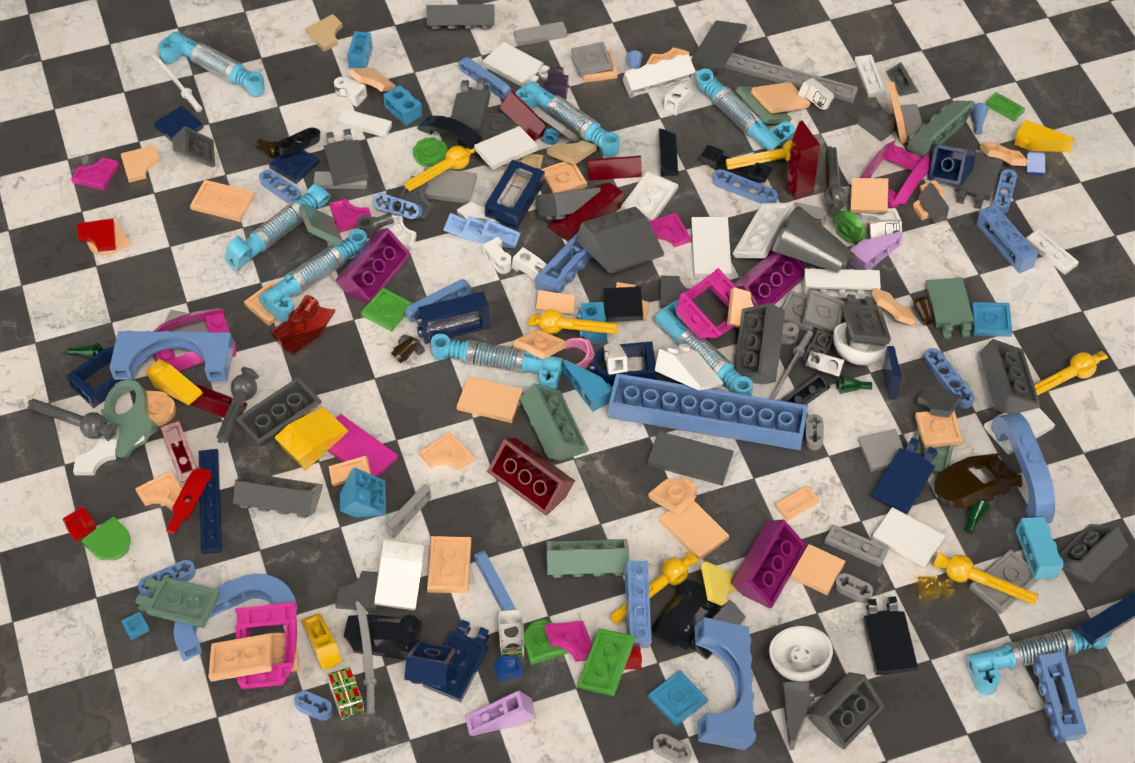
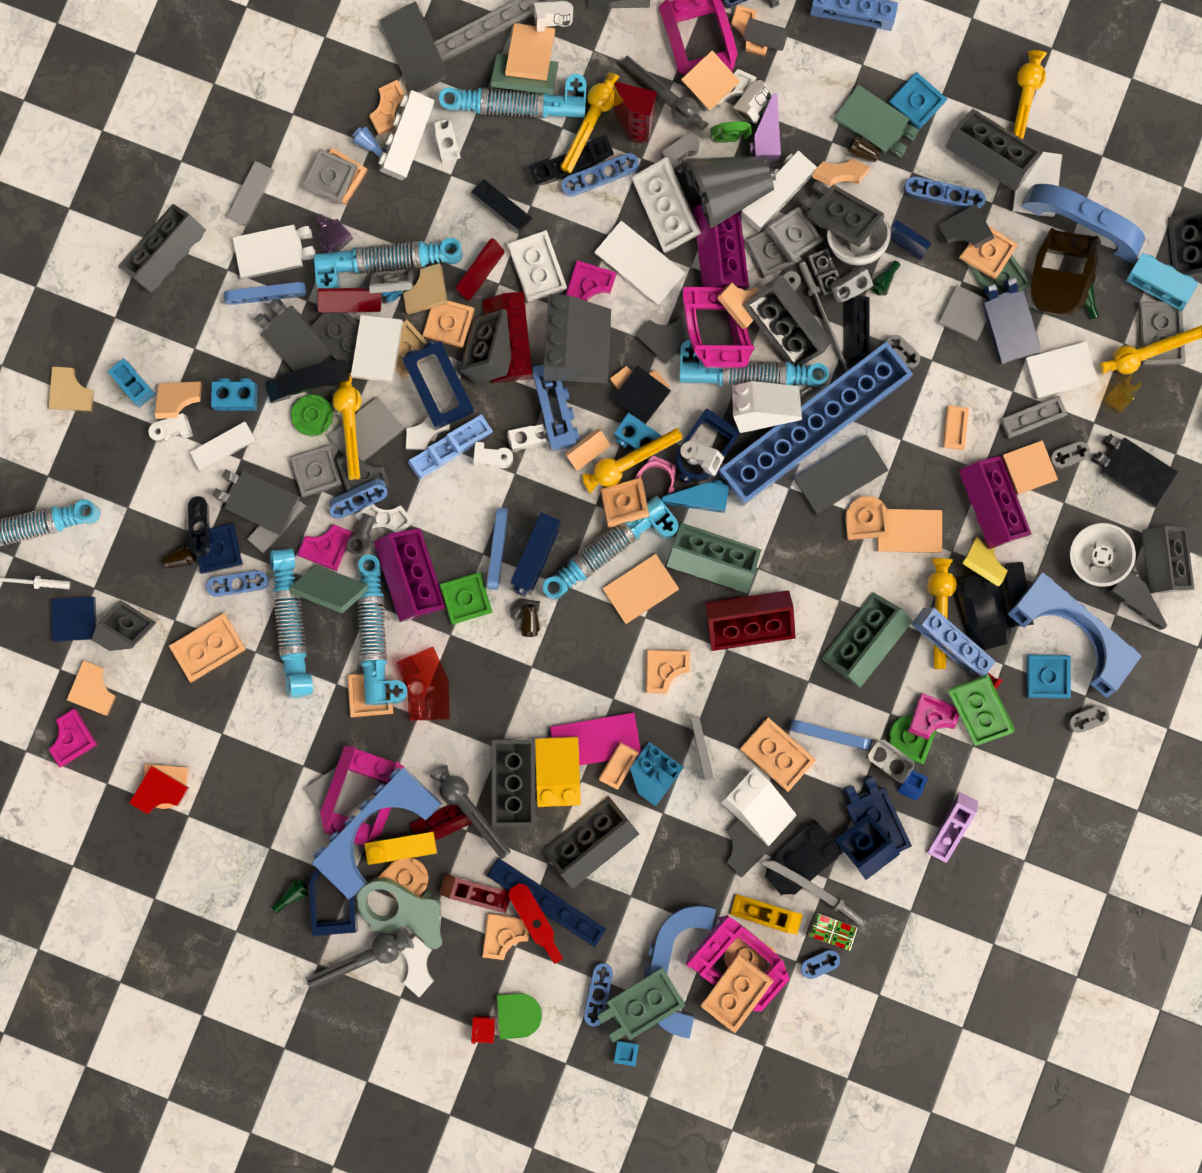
camera: 50 degrees left, 30 degrees up
none -> light grey tile [289,444,343,498]

